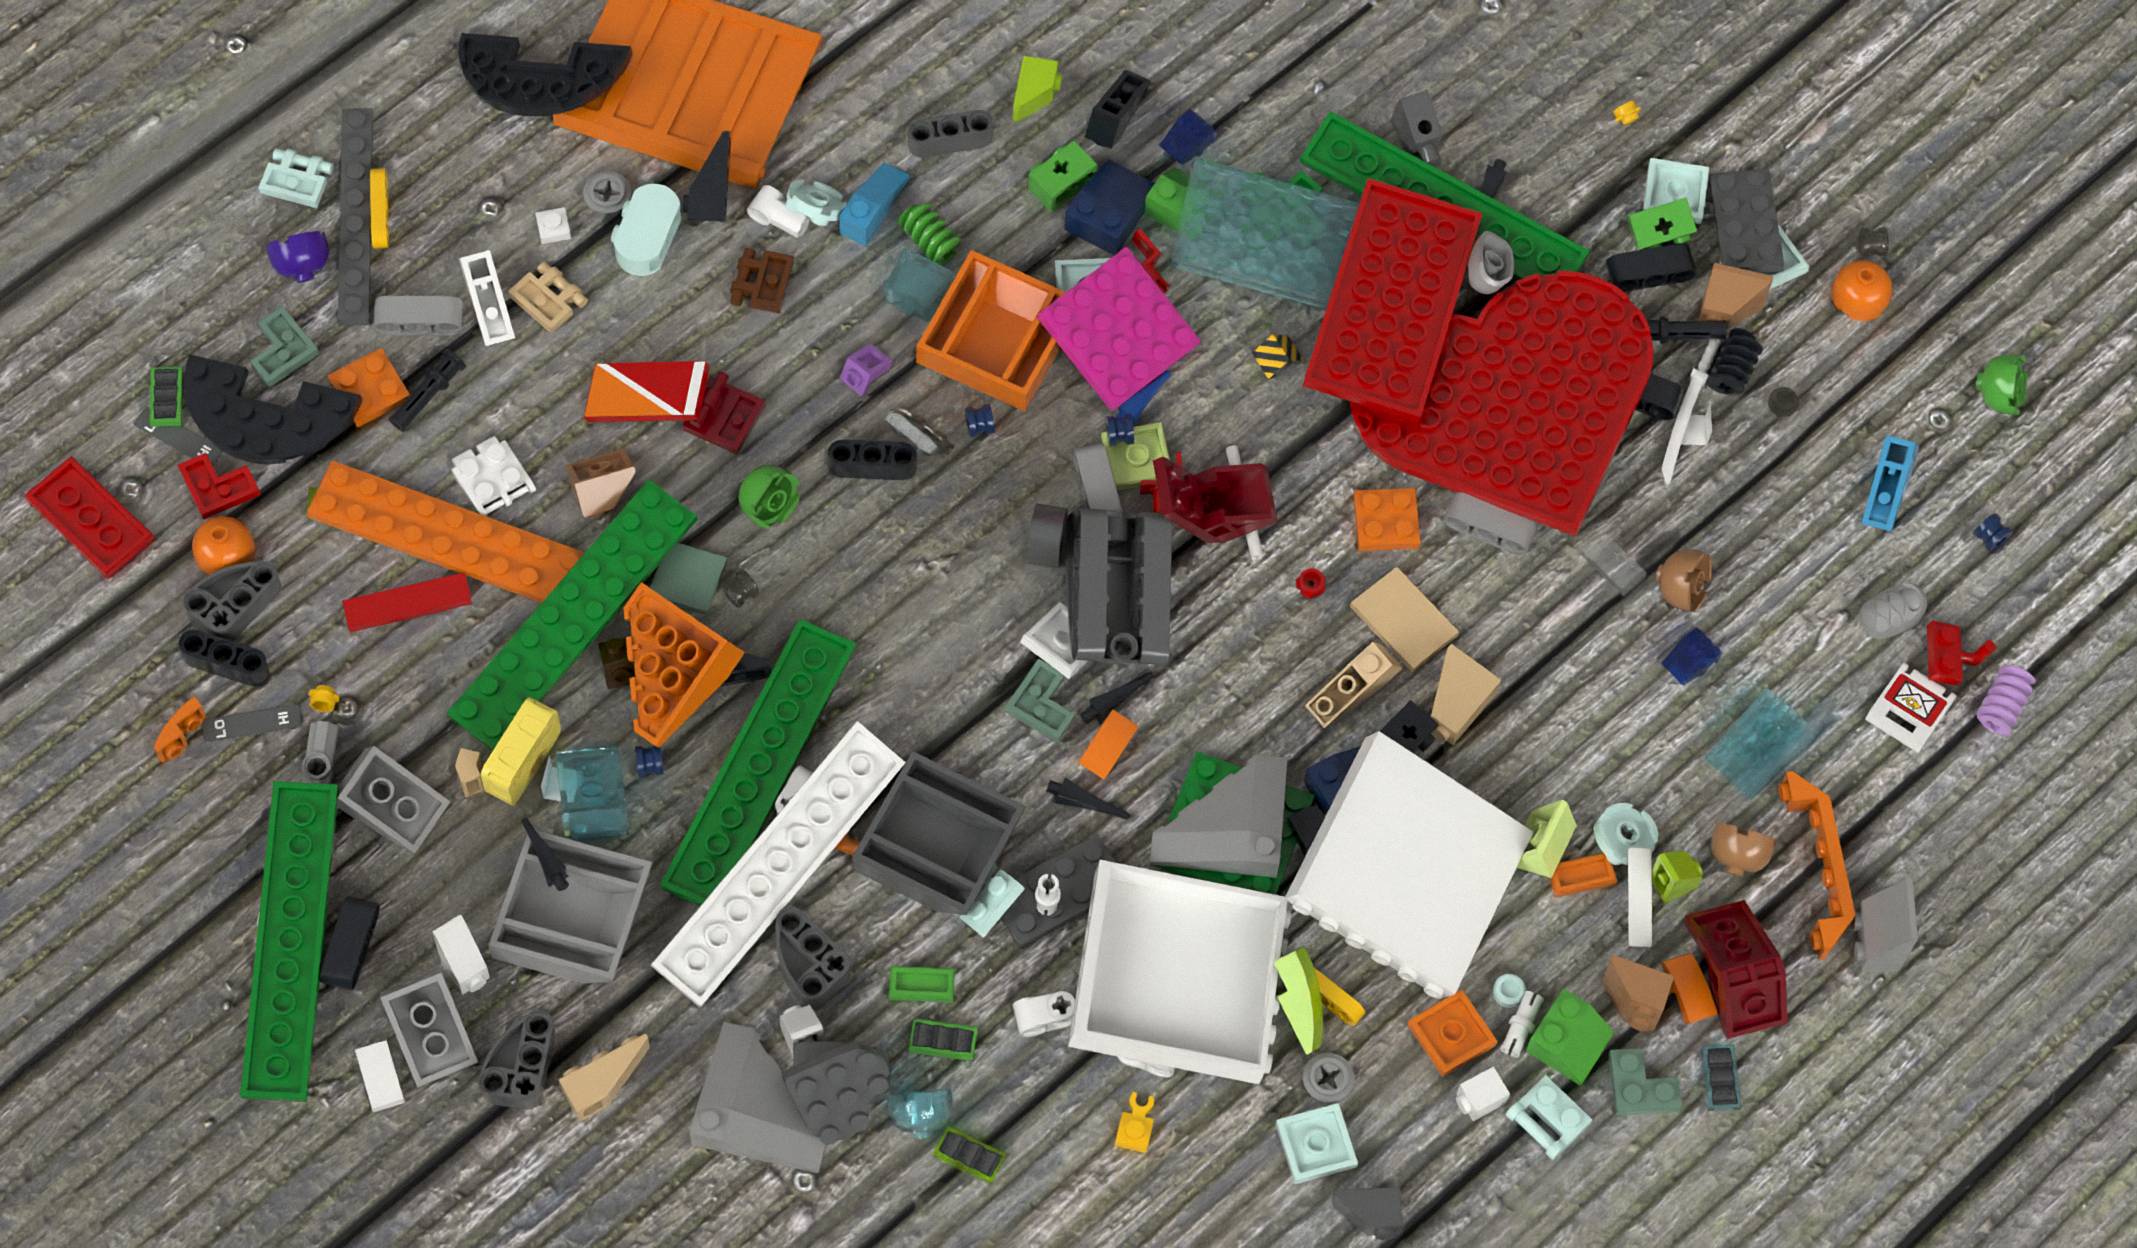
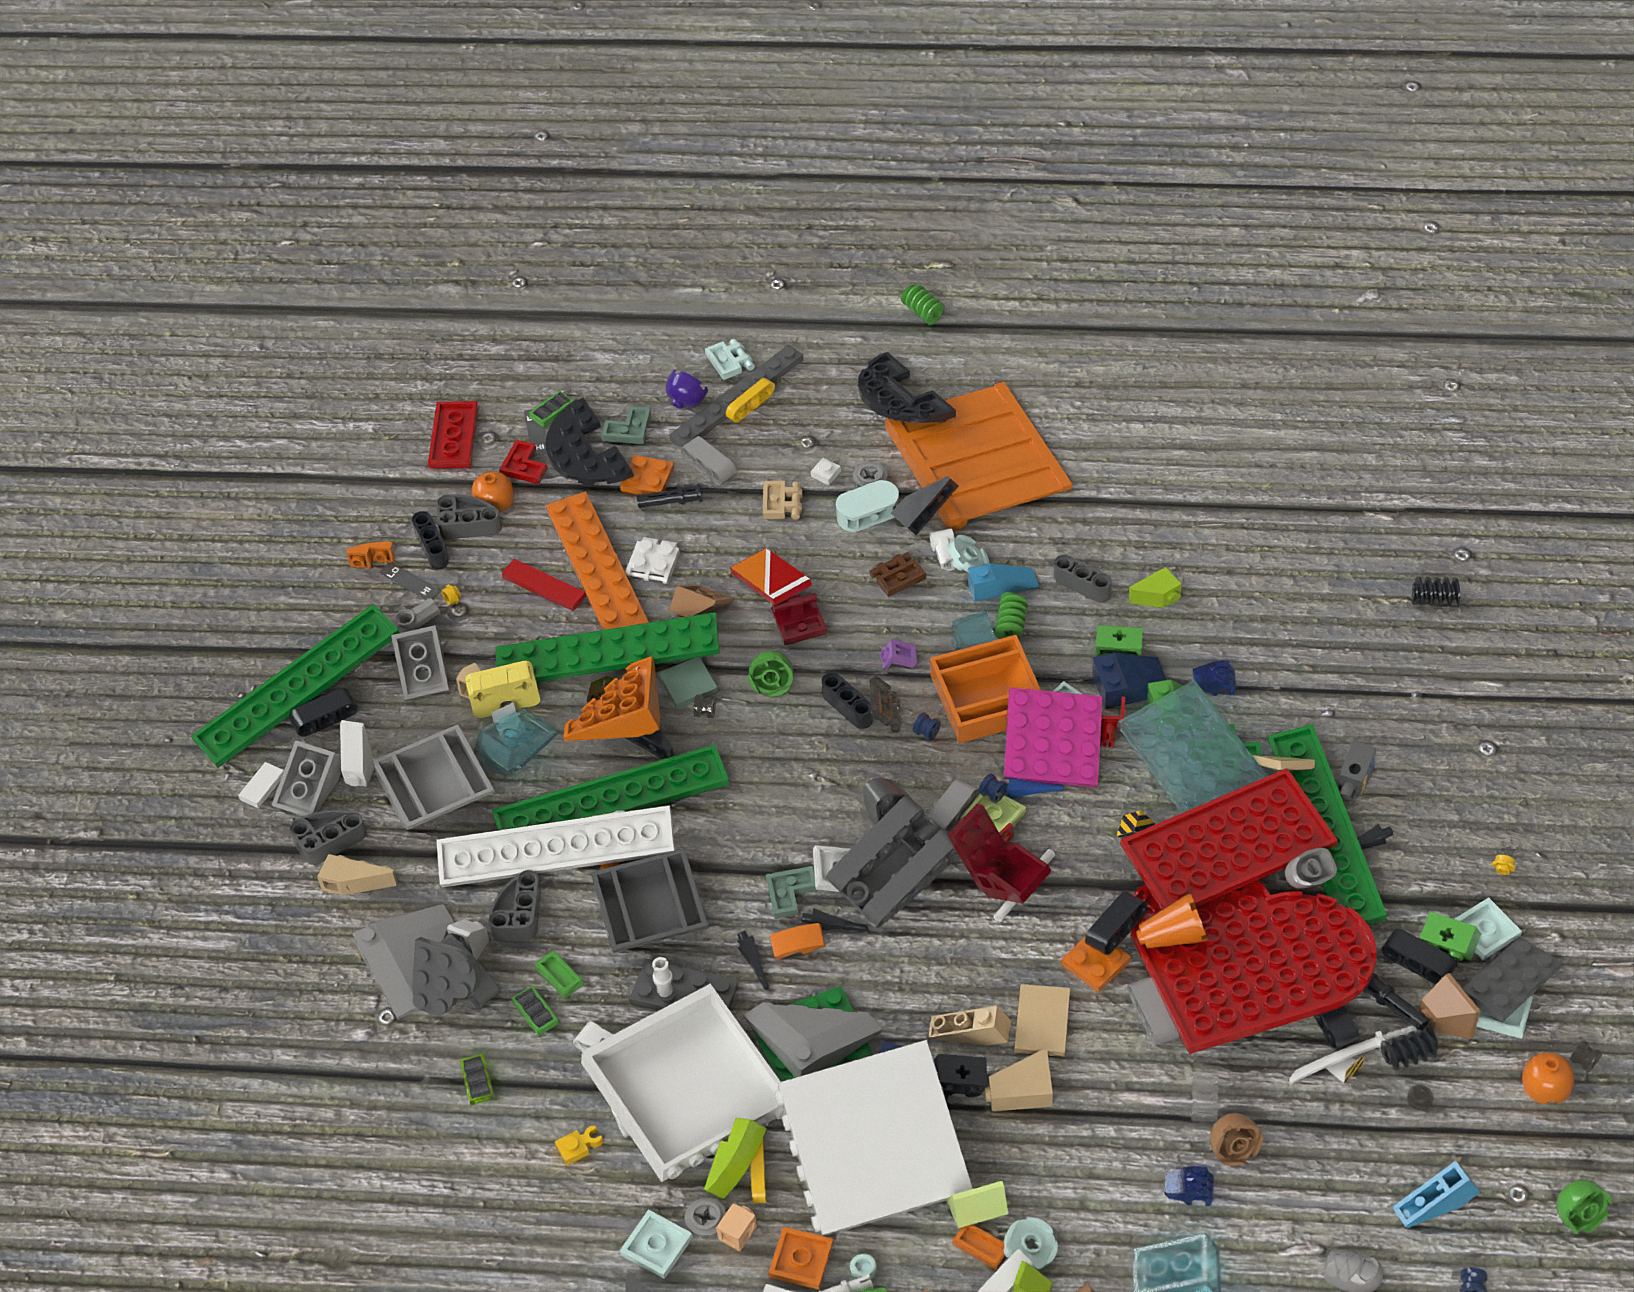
camera: 55 degrees right, 15 degrees down
white slope [459,250,515,346] -> none
black piece [521,817,569,891] -> none
dark blue wheel [635,745,664,777] -> none
clear light blue cylinder [887,1089,953,1139] -> none
light aqua plate [955,865,1025,938] -> none
black slope [1085,70,1152,149] -> none
red plate [1295,568,1326,598] -> none
none -> light nougat brick [716,1203,757,1251]
none -> black beam [1085,891,1148,955]
none -> orange cone [1136,894,1208,948]
none -> tan tile [1252,755,1315,770]

